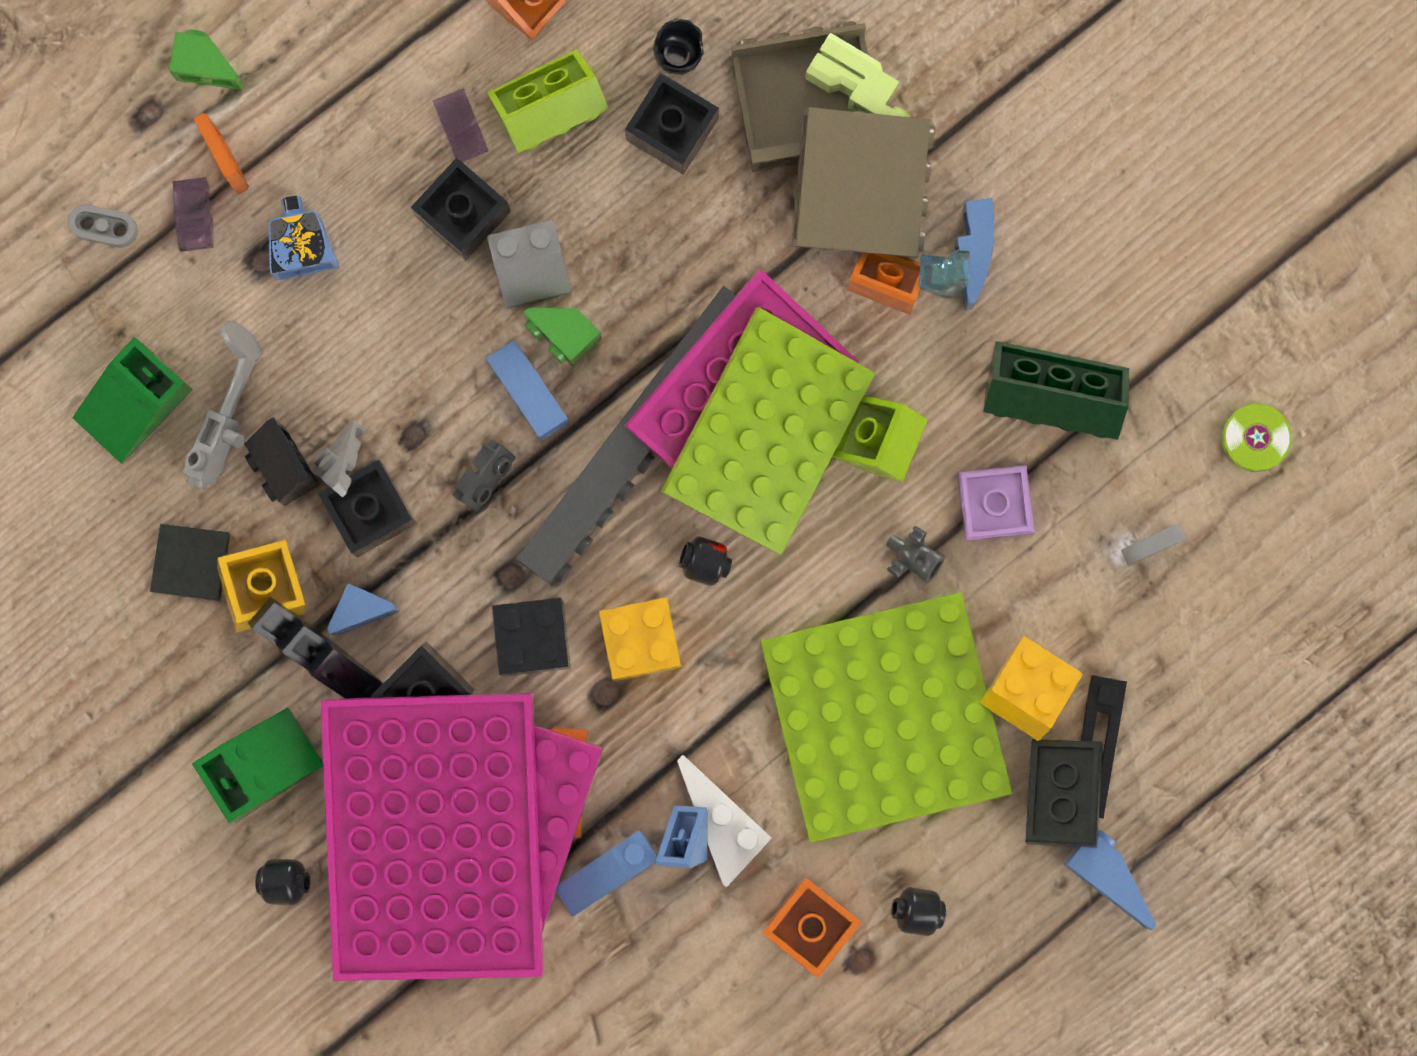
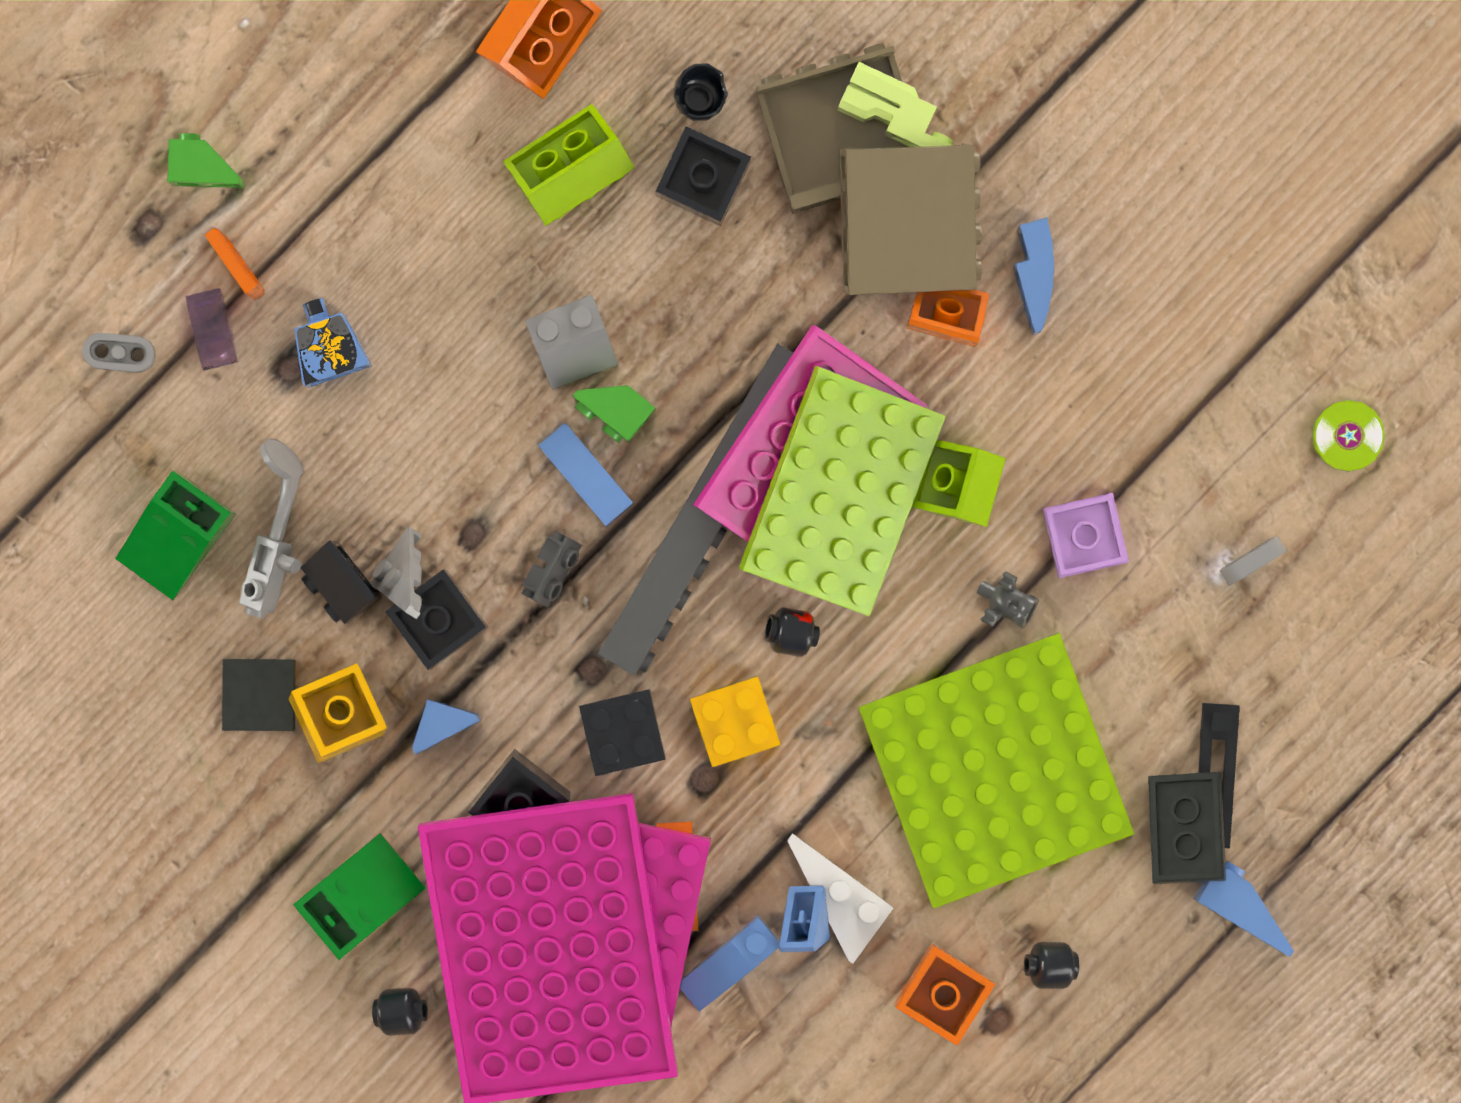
camera: 10 degrees left, 5 degrees up
black slope [248,596,383,699] -> none
black brick [411,157,511,261] -> none
slope [432,88,489,162] -> none
clear light blue slope [919,250,970,298] -> none
yellow brick [980,636,1083,741] -> none
dark green slope [983,341,1129,440] -> none

